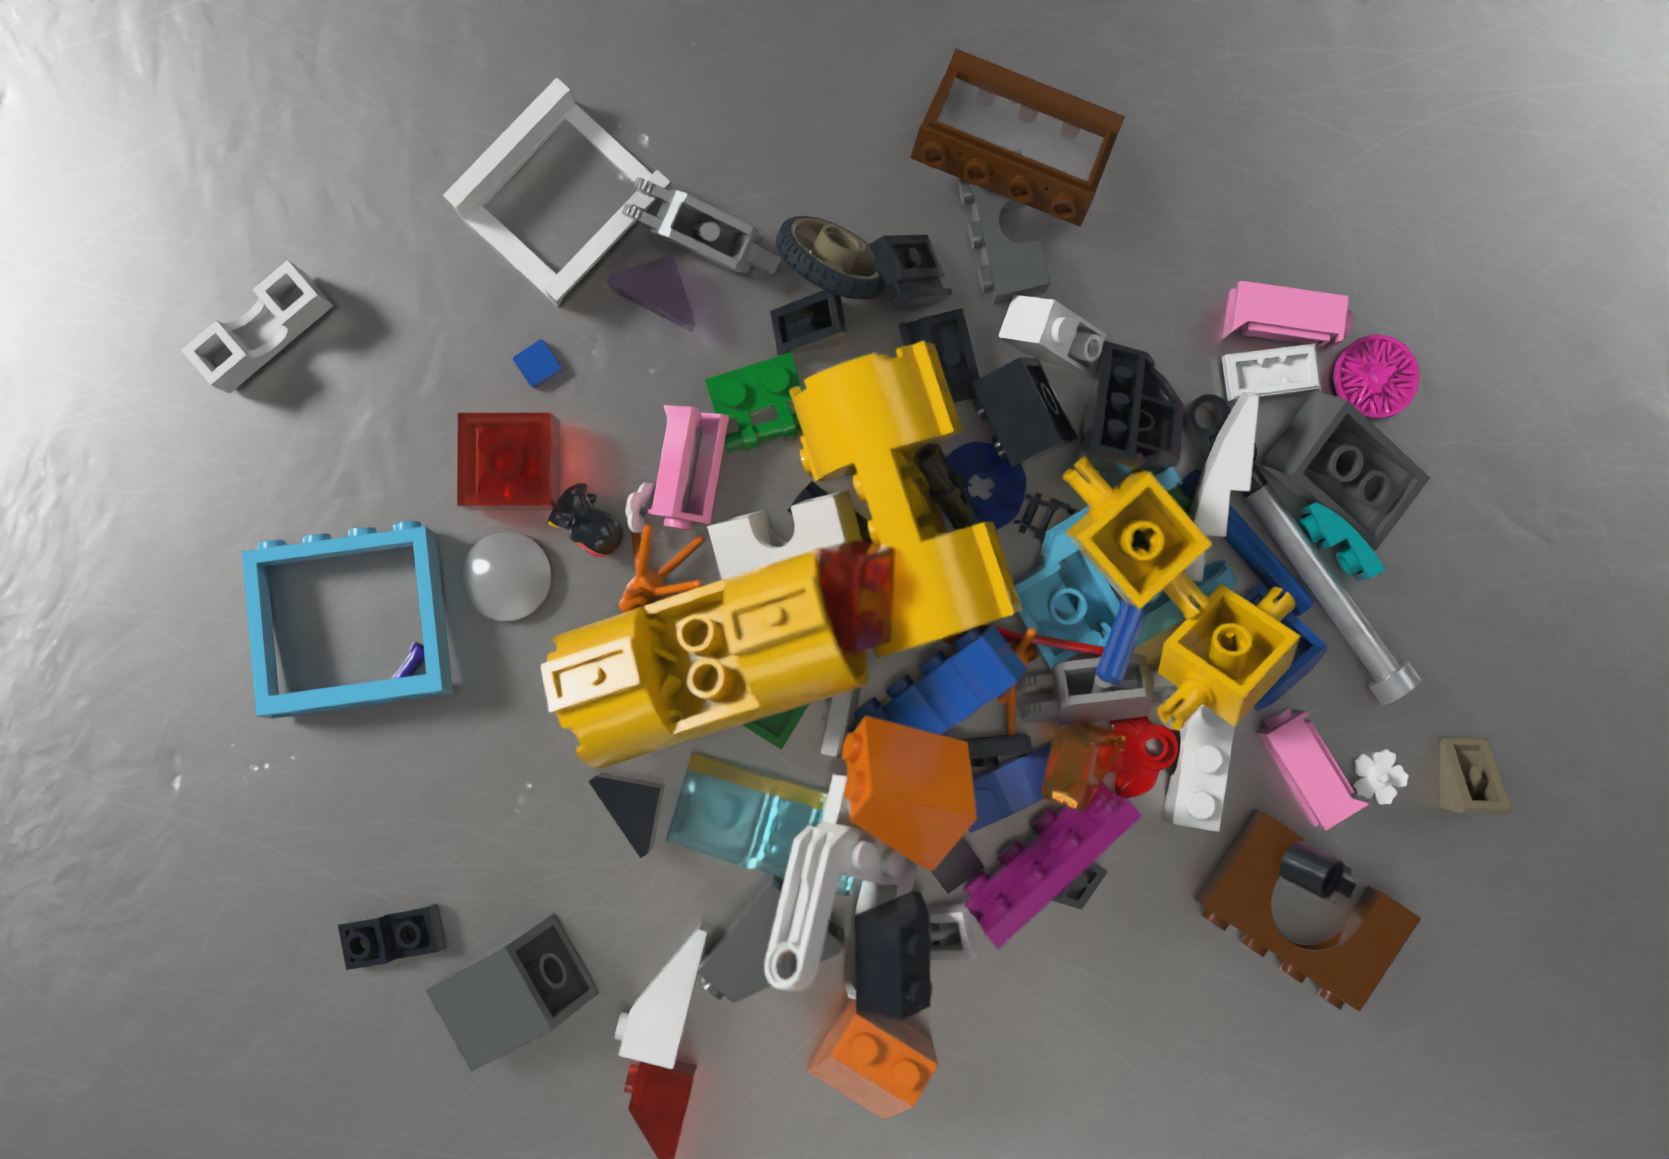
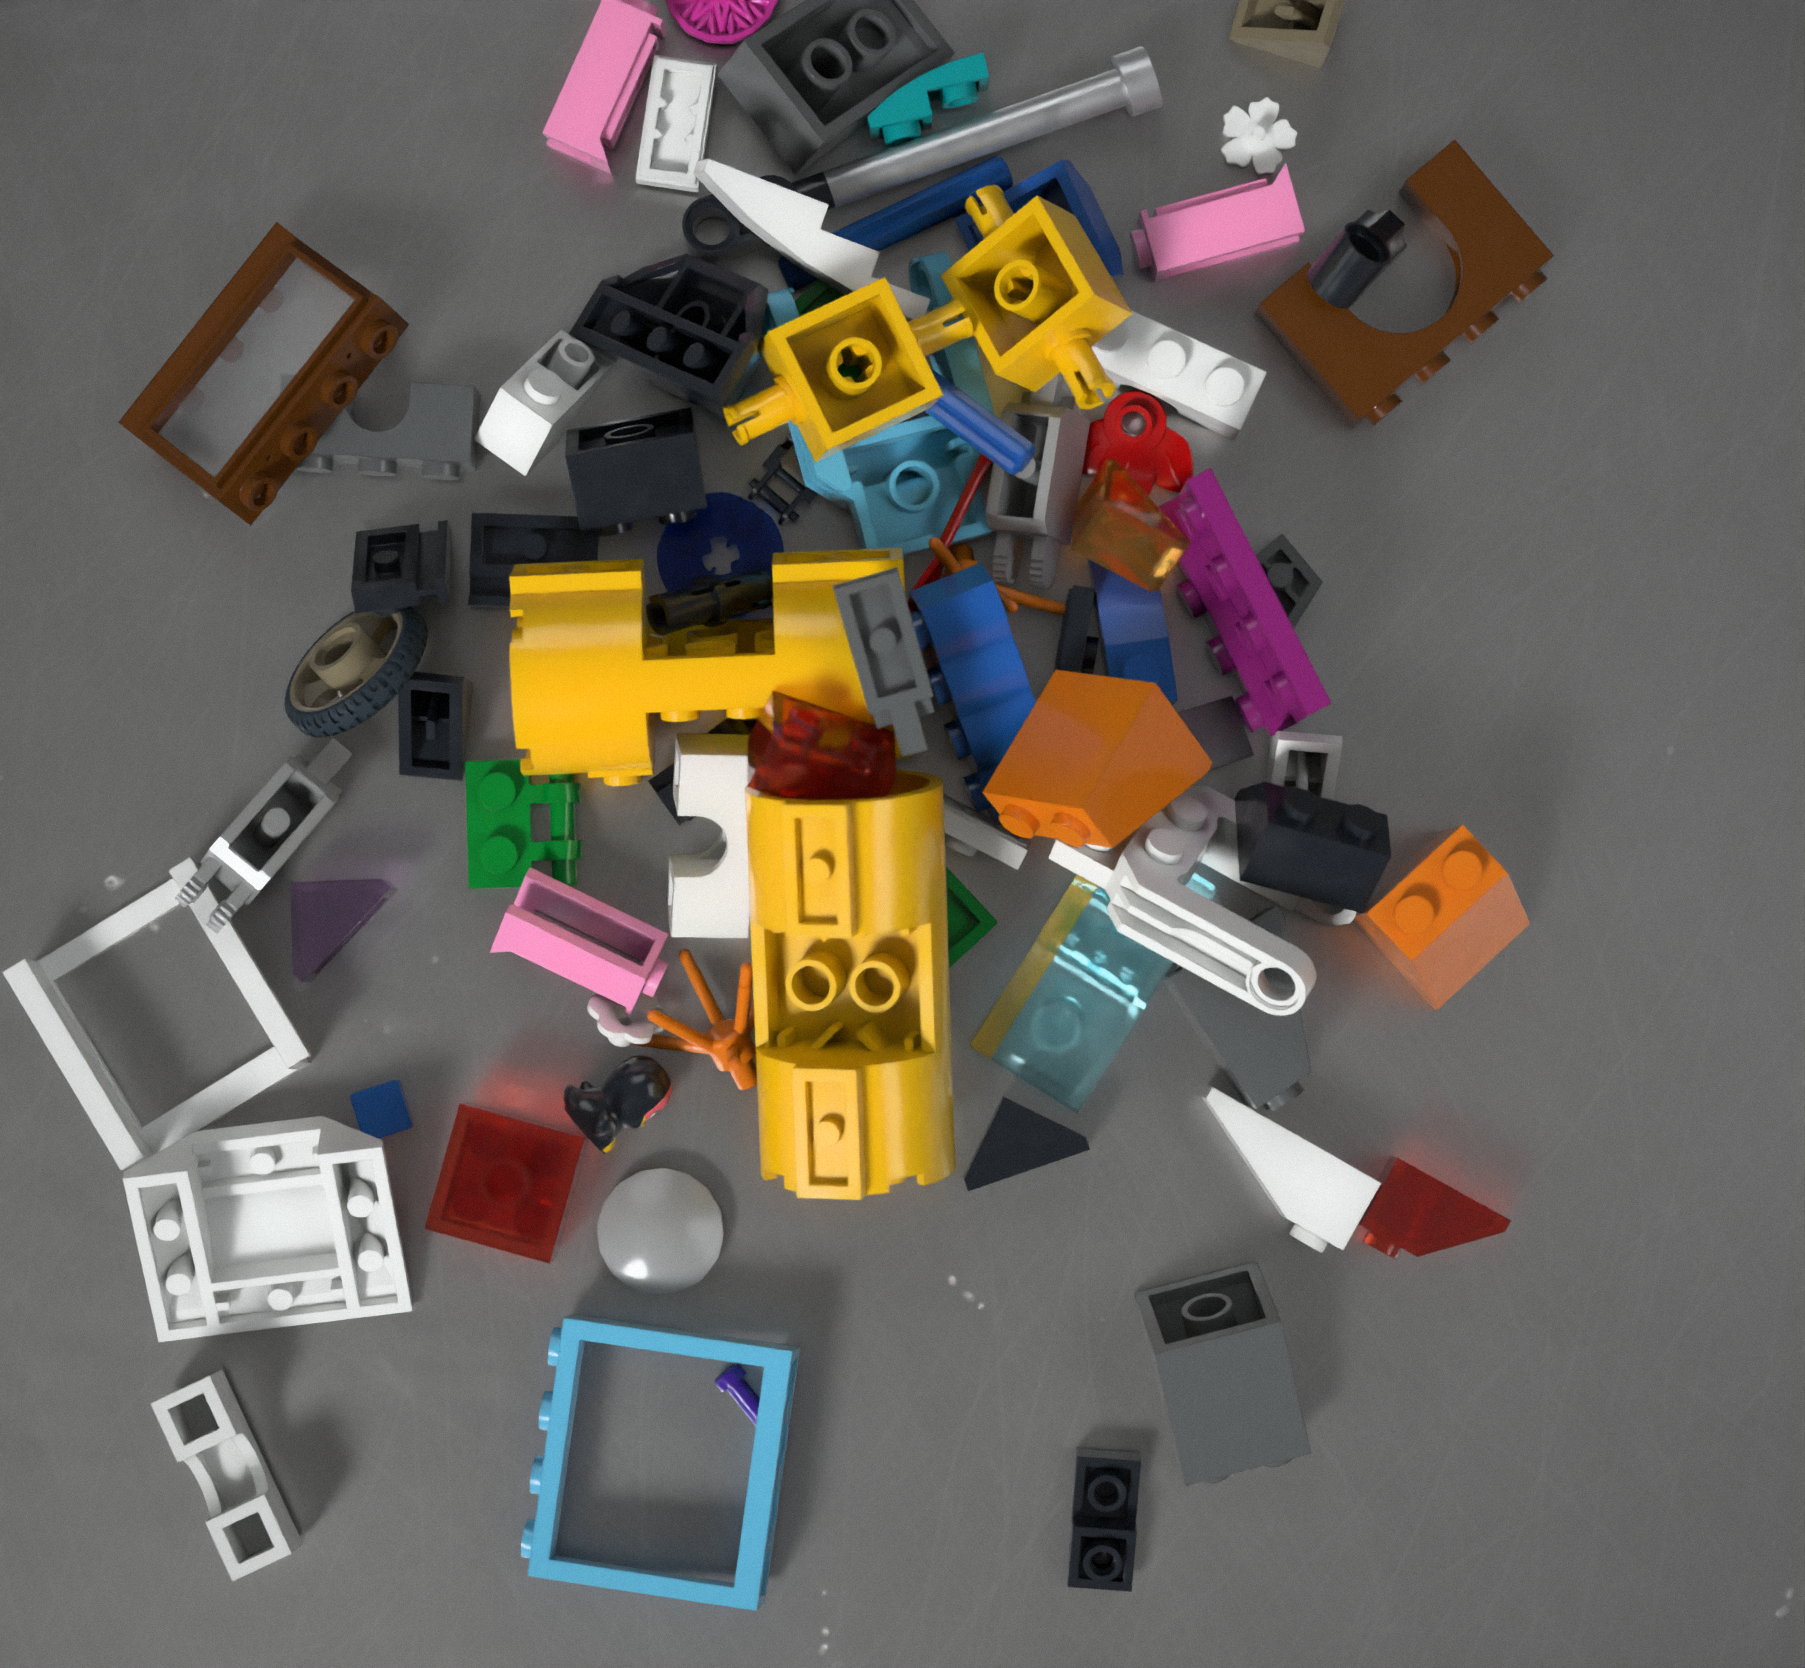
camera: 80 degrees left, 0 degrees up
none -> white slope [123,1116,413,1342]
none -> dark grey hinge [833,567,935,757]

